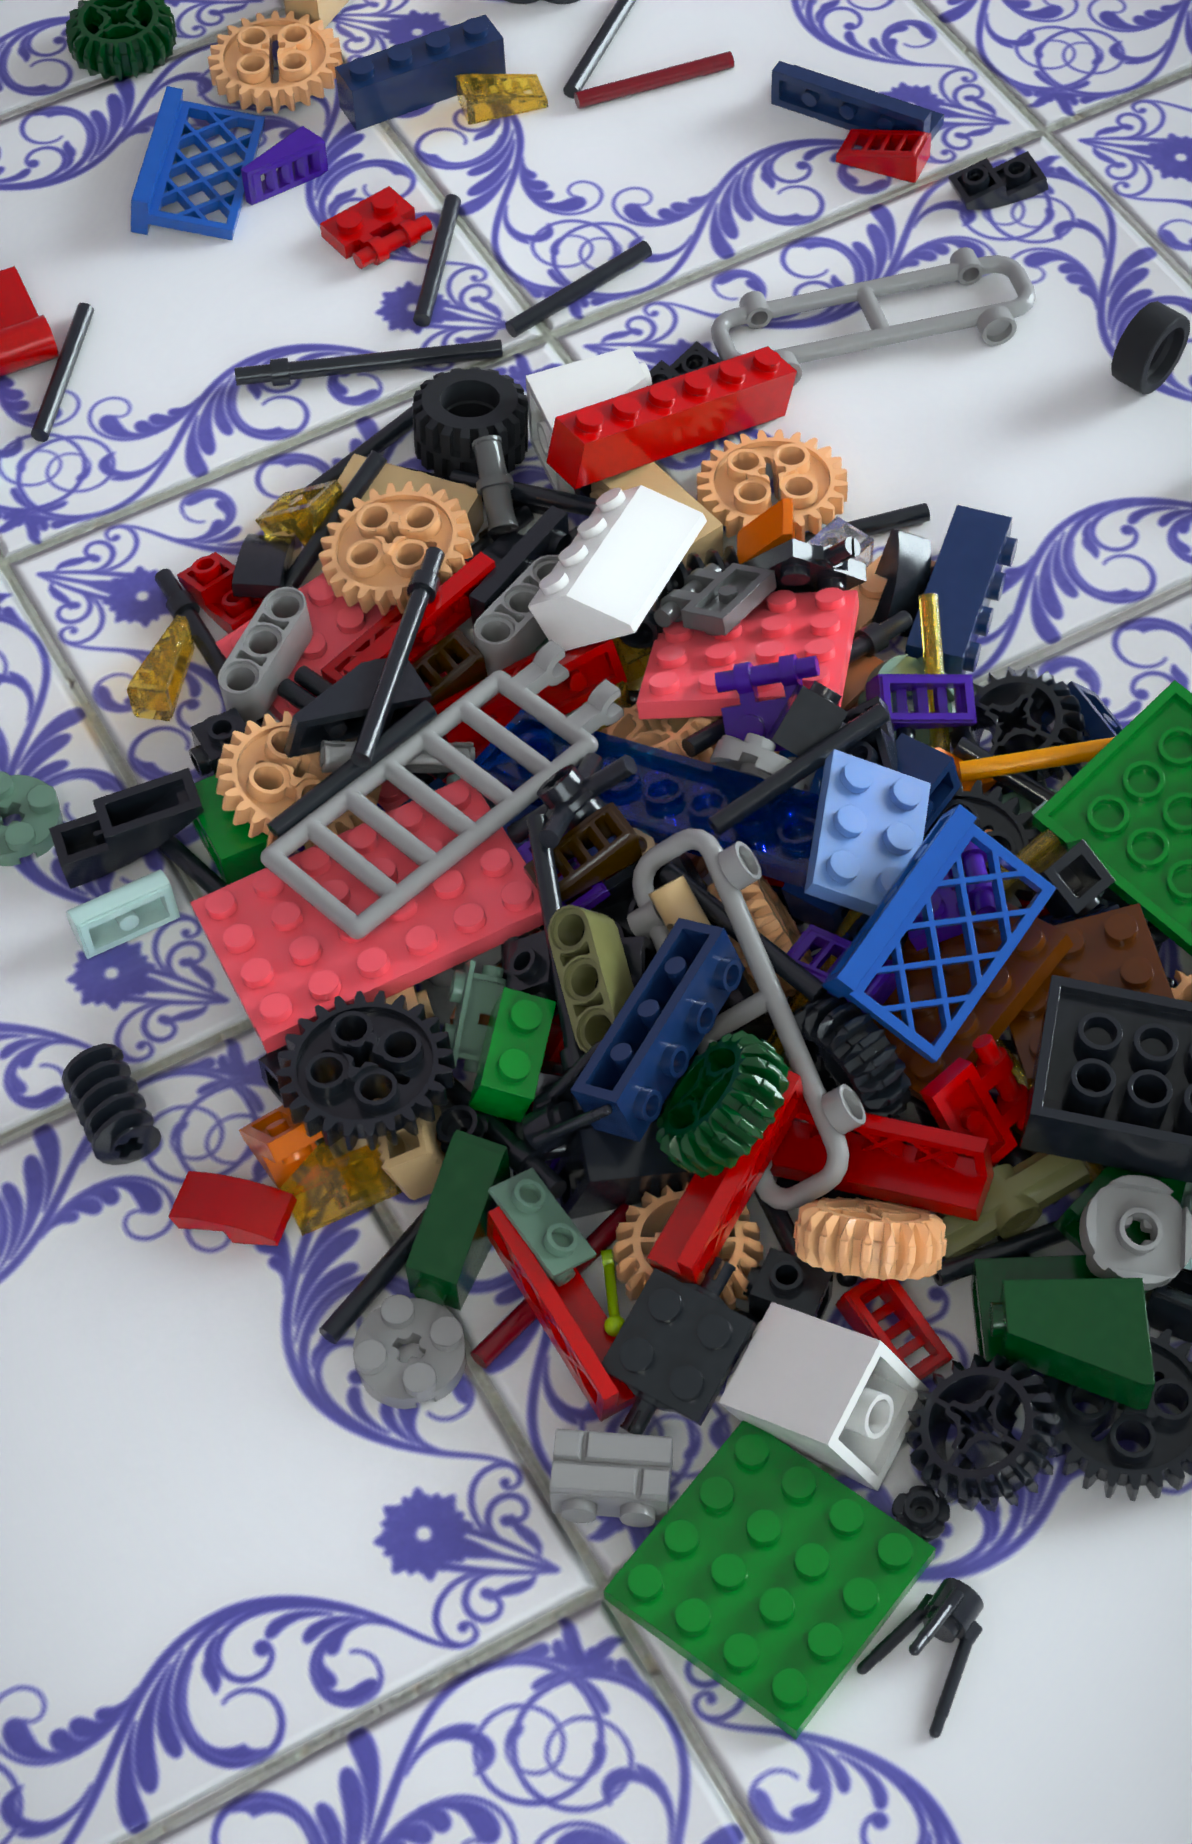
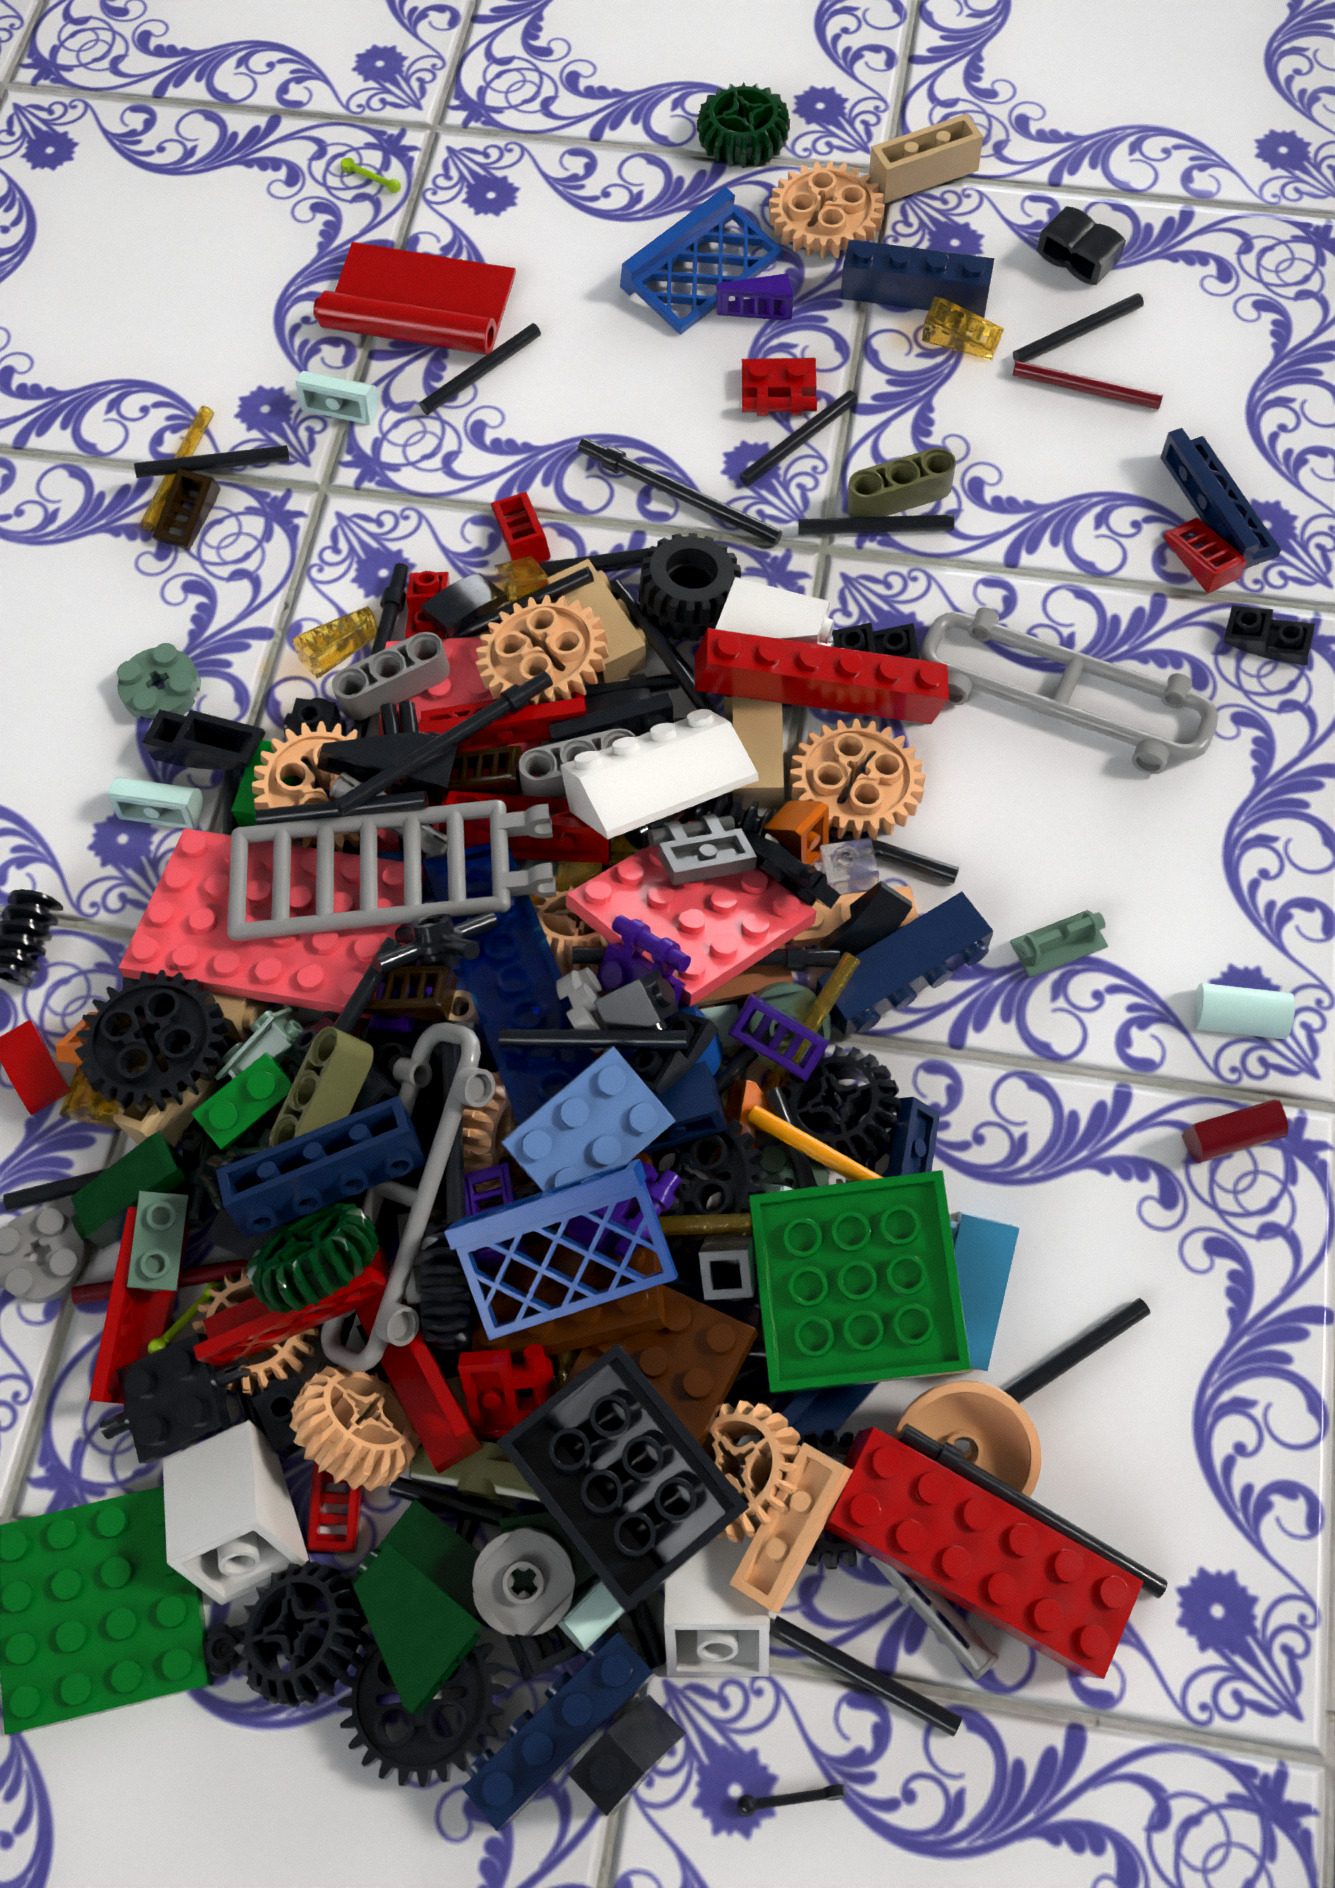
camera: 40 degrees right, 10 degrees up
black plate [436,1105,489,1154] -> none
dark grey pin [472,435,518,535] -> none
light grey brick [550,1429,673,1528] -> none
tan piece [648,875,711,932] -> none
black plant [857,1578,984,1738] -> none
black tyre [1111,301,1190,395] -> none
none -> red slope [490,492,551,570]
none -> olive beam [846,448,956,517]
none -> sand green hinge [1010,910,1108,979]

